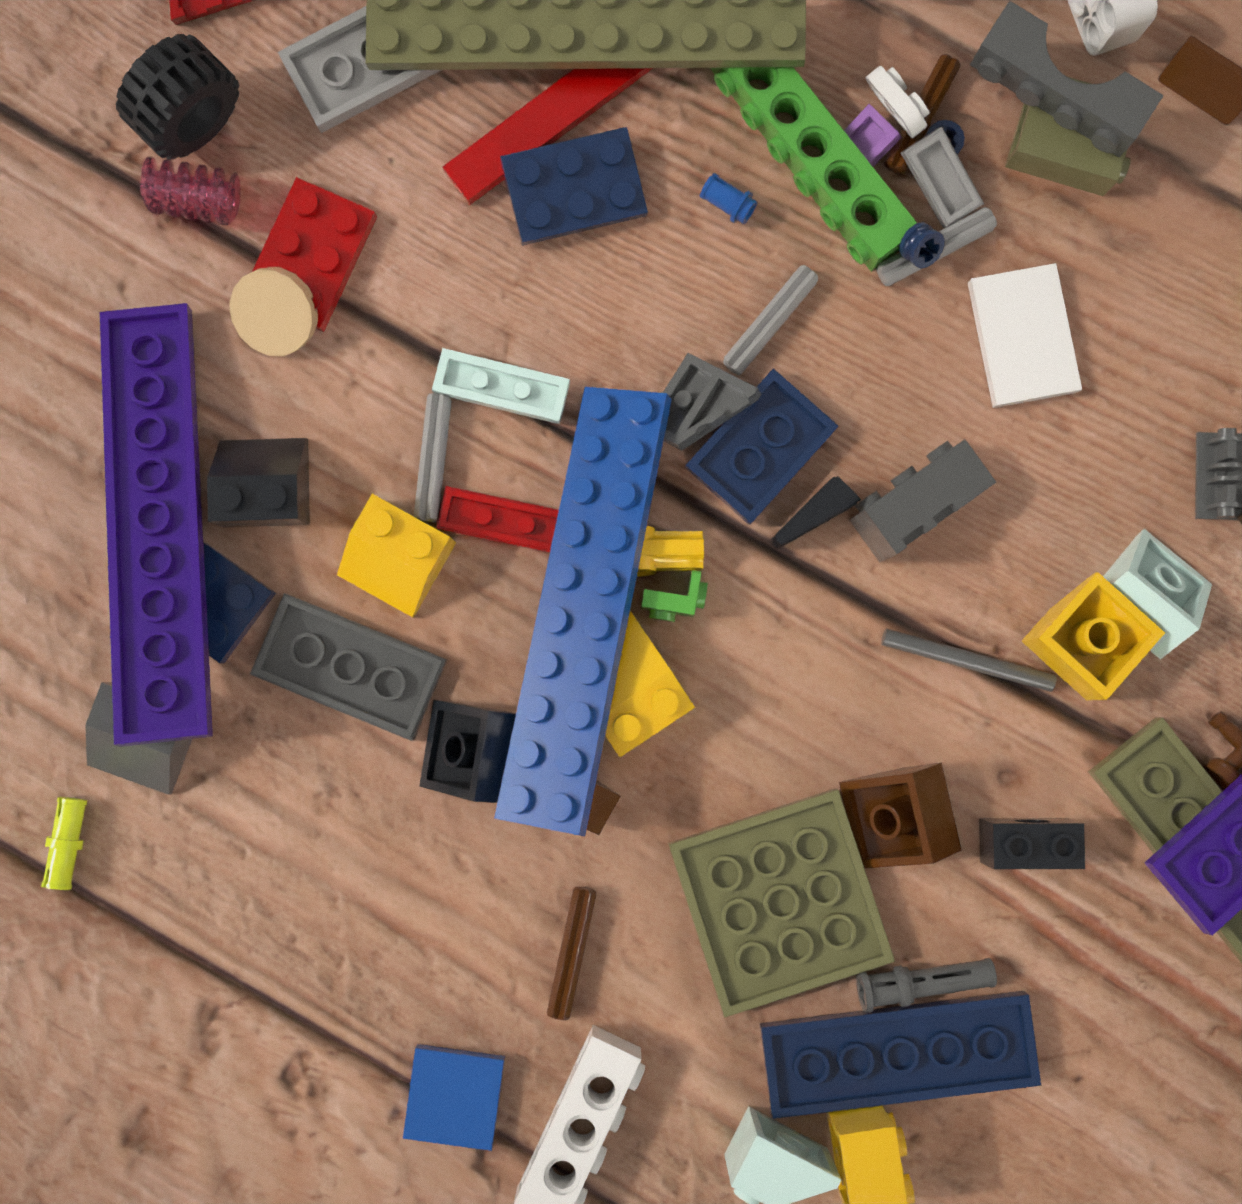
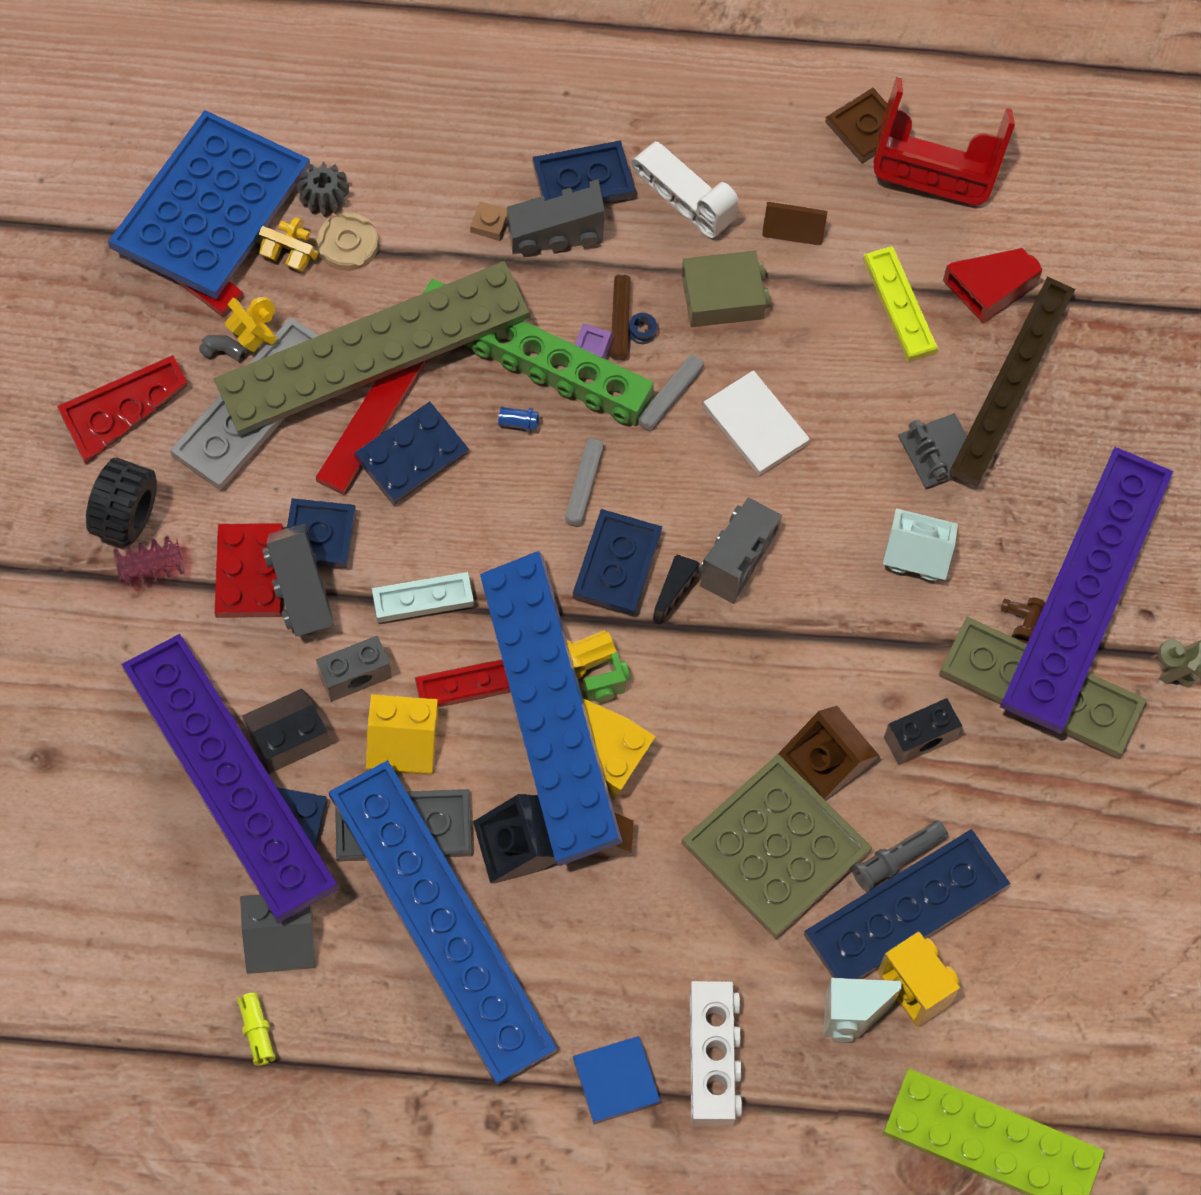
camera: 30 degrees left, 20 degrees down
tan tile [229,267,318,356] -> none
light grey axle [414,393,452,522] -> none
reddish brown axle [547,887,596,1021] -> none
dark grey wing [663,353,761,451] -> none
white plate [865,66,929,138] -> none
dark grey bar [881,628,1057,692] -> none
dark blue bush [899,222,945,269] -> none
light grey tile [901,127,984,228] -> none
dark grey arch [970,0,1164,157] -> none
yellow slope [1022,572,1165,701] -> none
none -> dark grey wedge [263,523,334,637]
none -> dark blue plate [287,498,356,568]
none -> dark grey brick [316,635,392,702]
none -> blue plate [329,760,557,1086]

